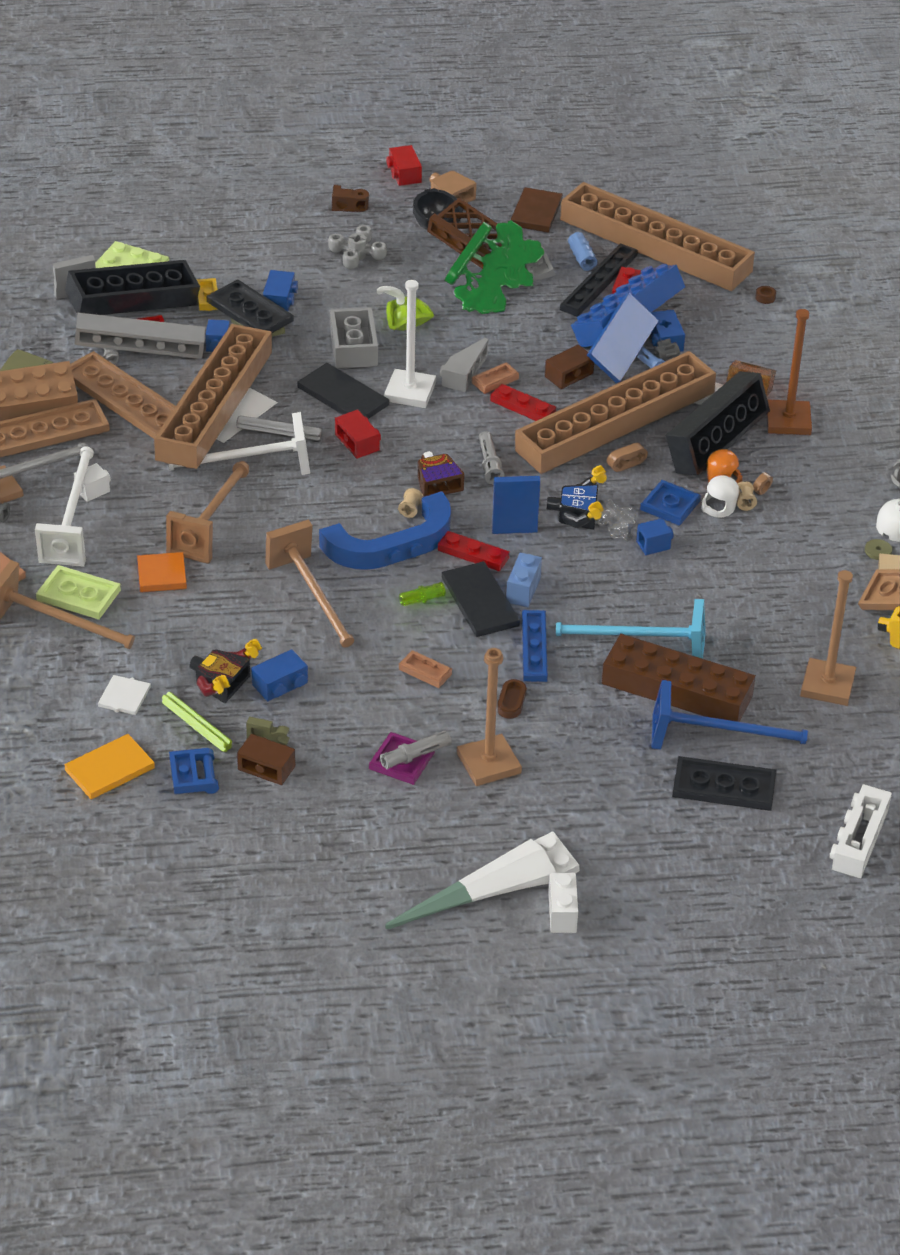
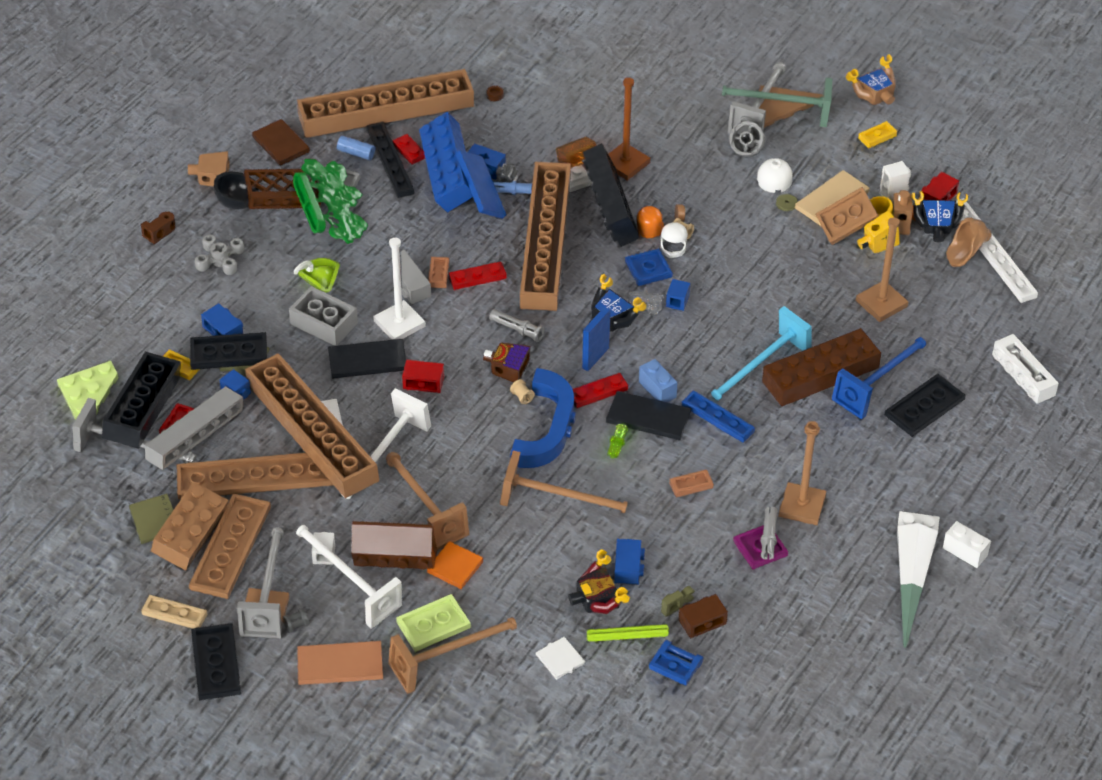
camera: 50 degrees left, 5 degrees up
light orange tile [64,734,155,800] -> none
light grey axle [236,415,322,441] -> none
red brick [386,145,422,186] -> none
reddish brown tile [497,679,527,719] -> none
reddish brown brick [545,345,594,389] -> none
medium nougat beam [607,443,648,472] -> none
none -> slope [351,521,437,570]

